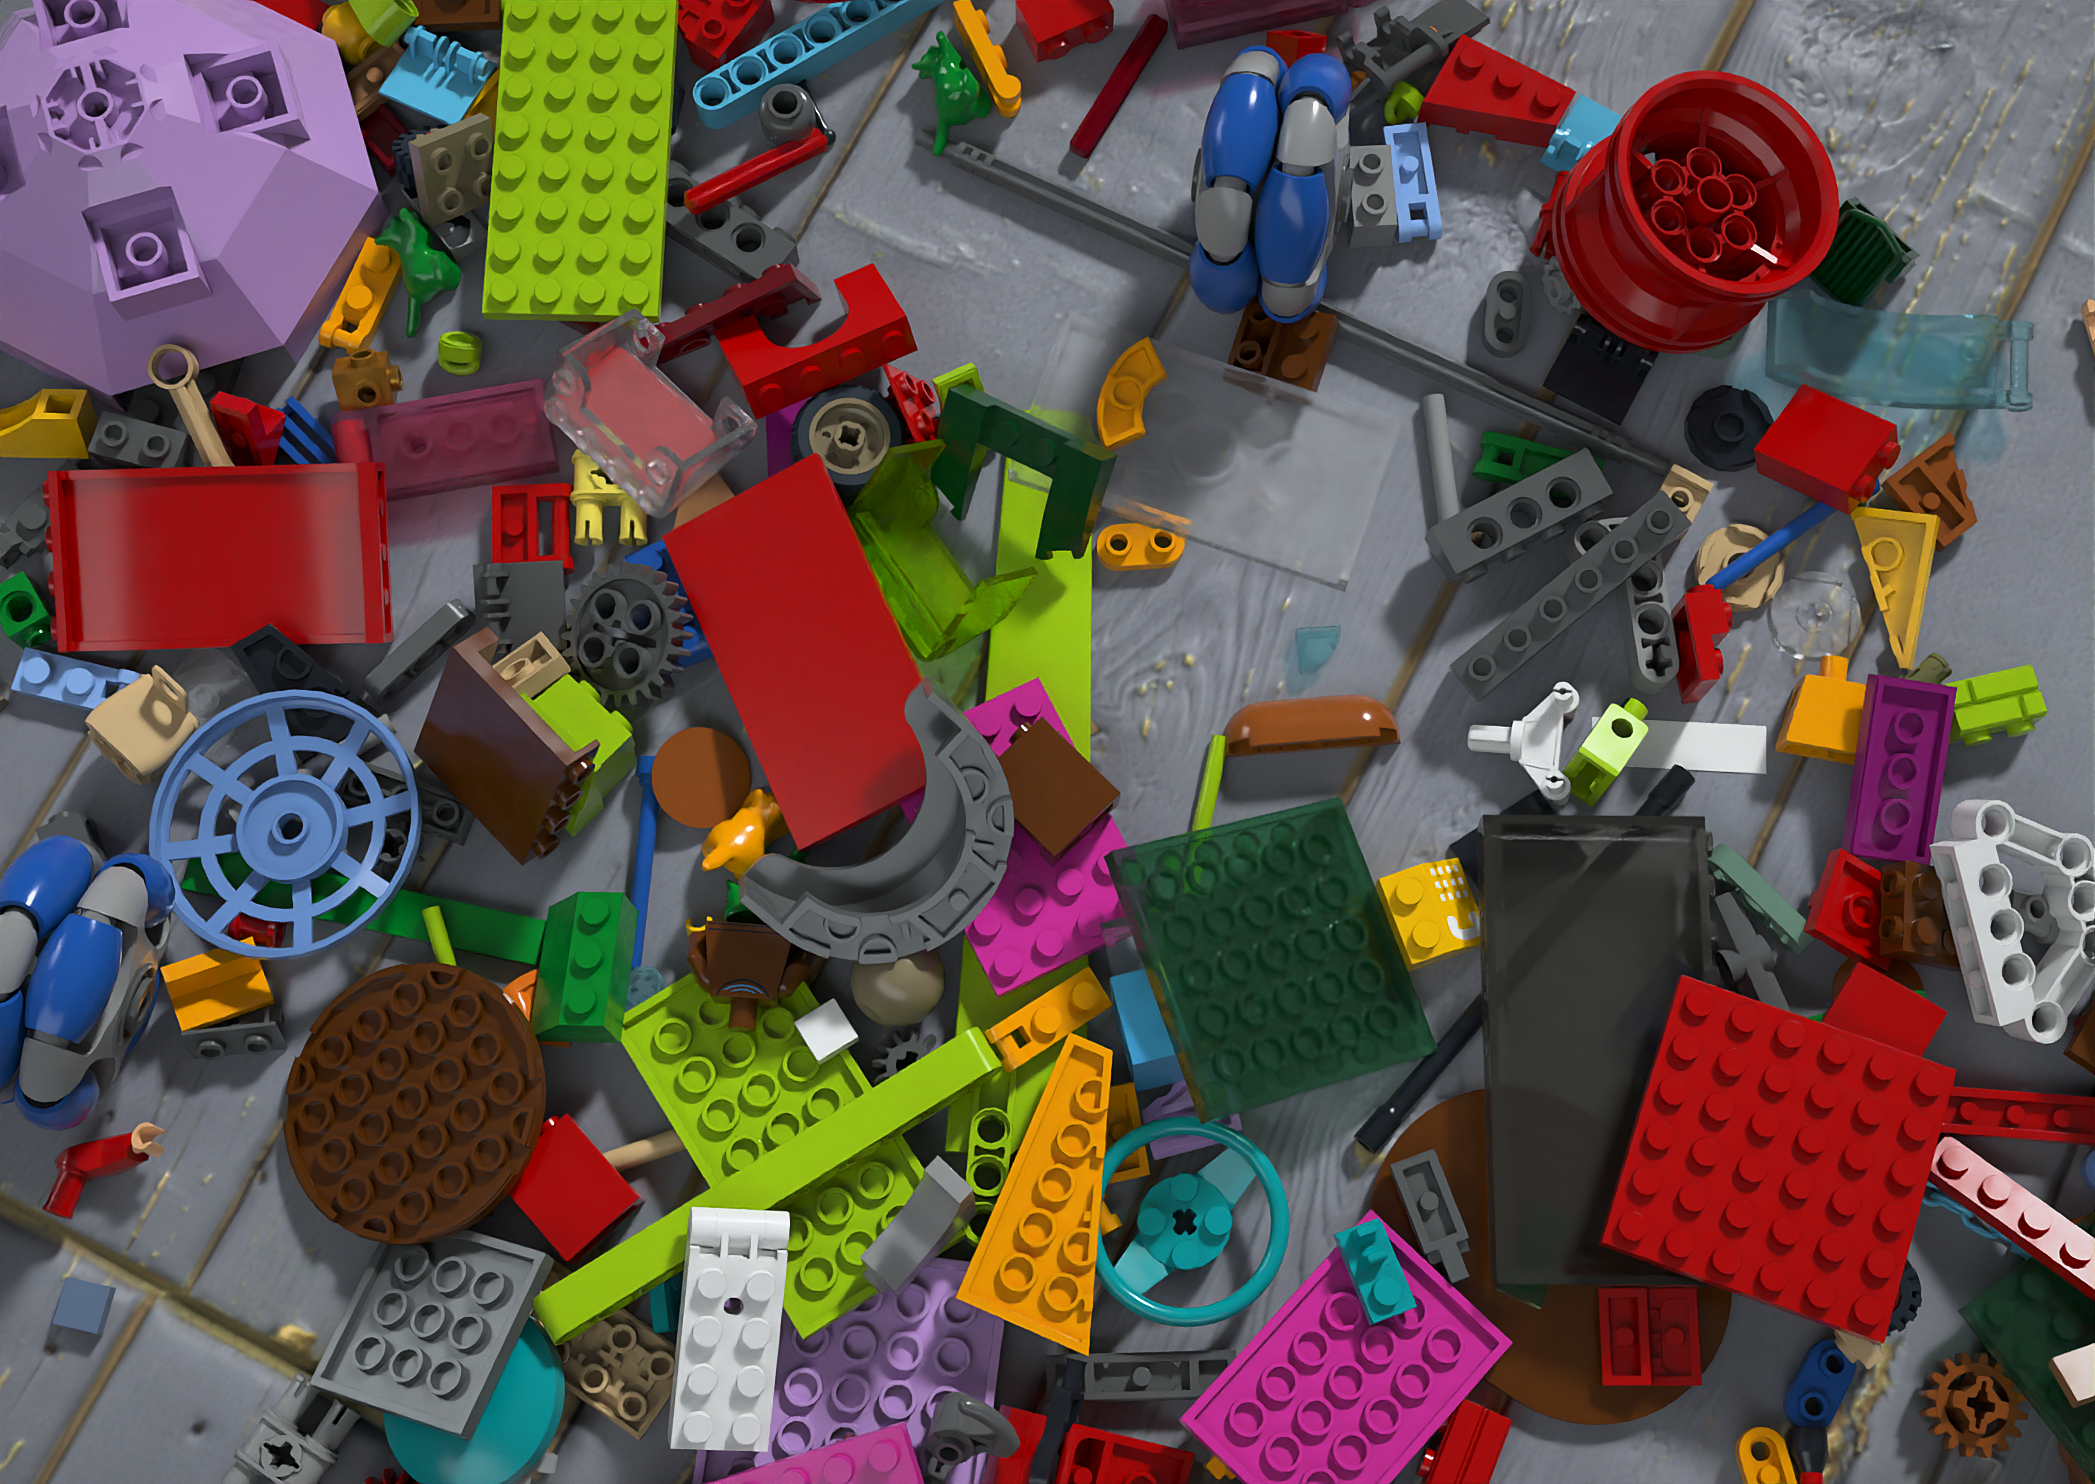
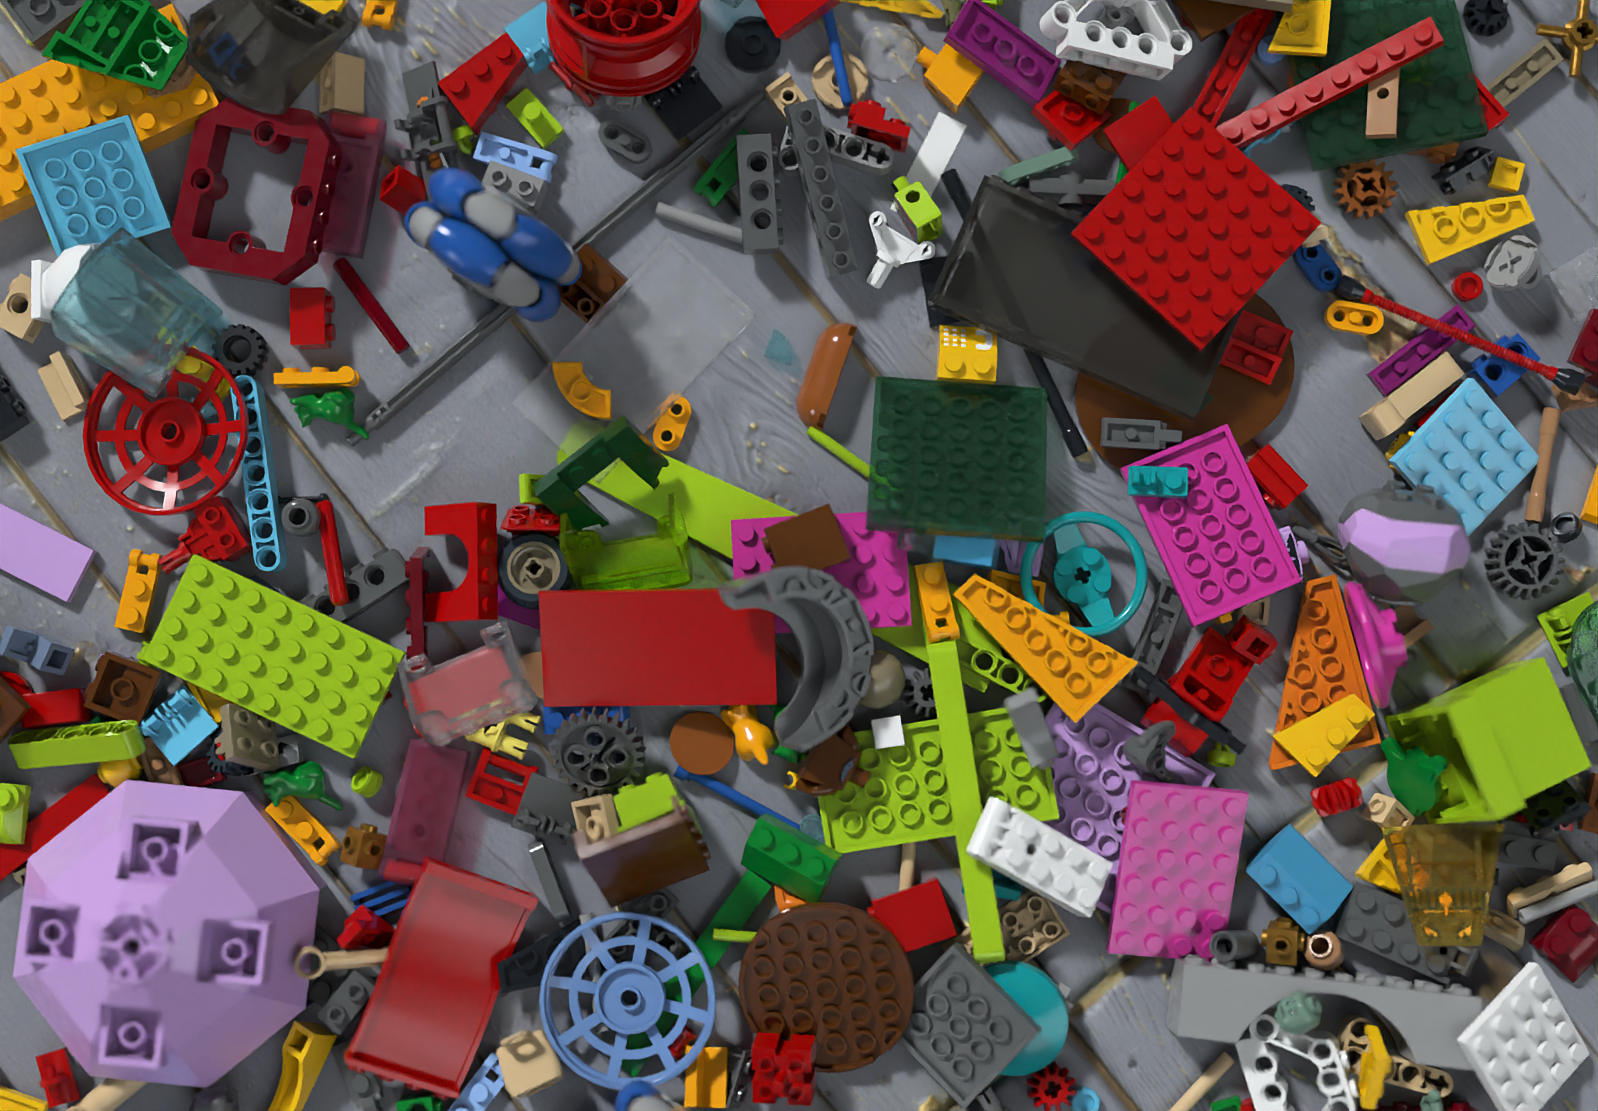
camera: 65 degrees left, 10 degrees up
none -> lime tile [506,87,565,150]
none -> red brick [752,1032,816,1106]

